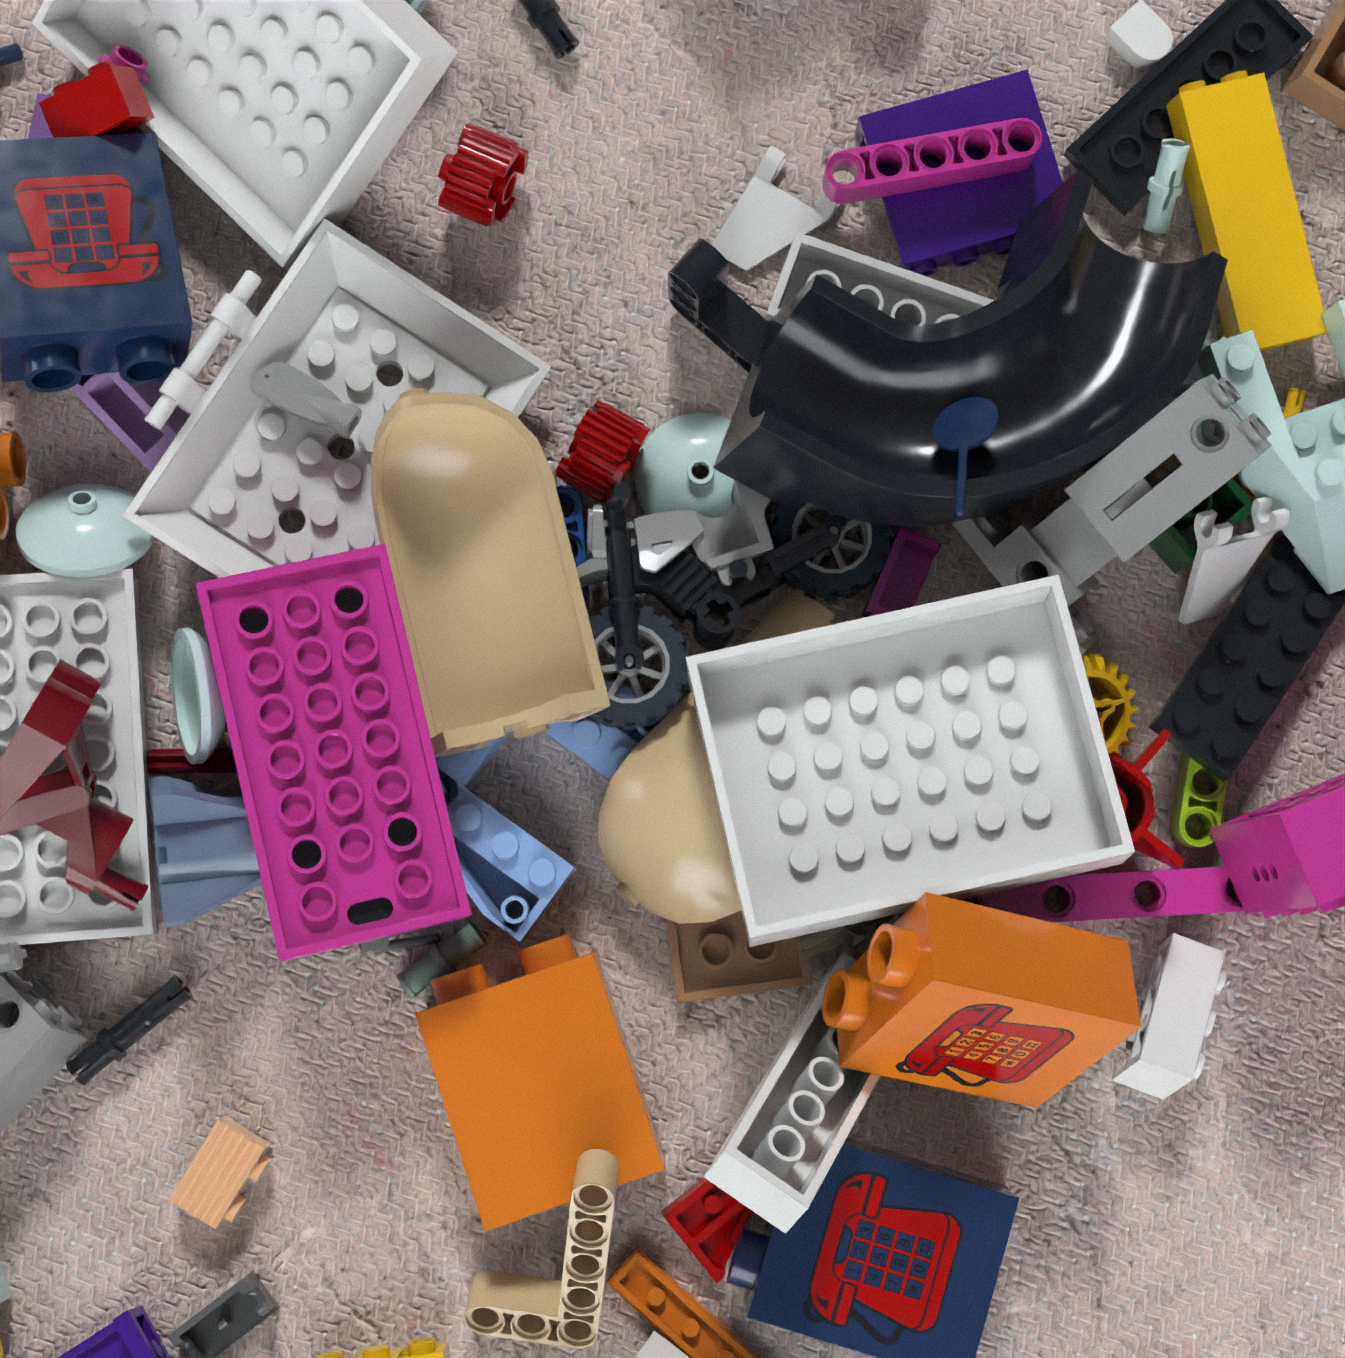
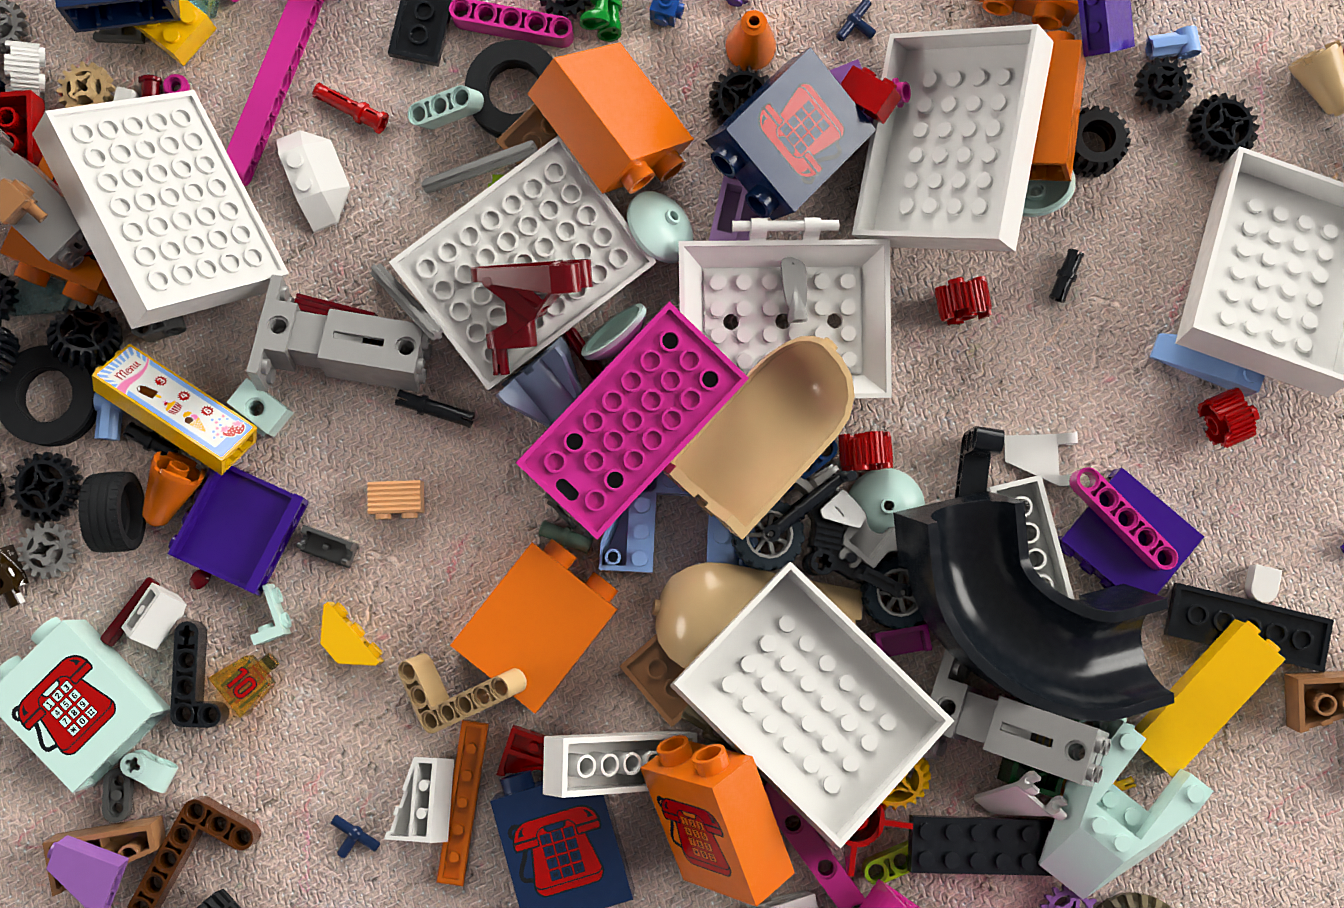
camera: 55 degrees right, 0 degrees up
dark blue piece [932,397,1000,516] -> none
light aqua pin [1141,139,1190,234] -> none

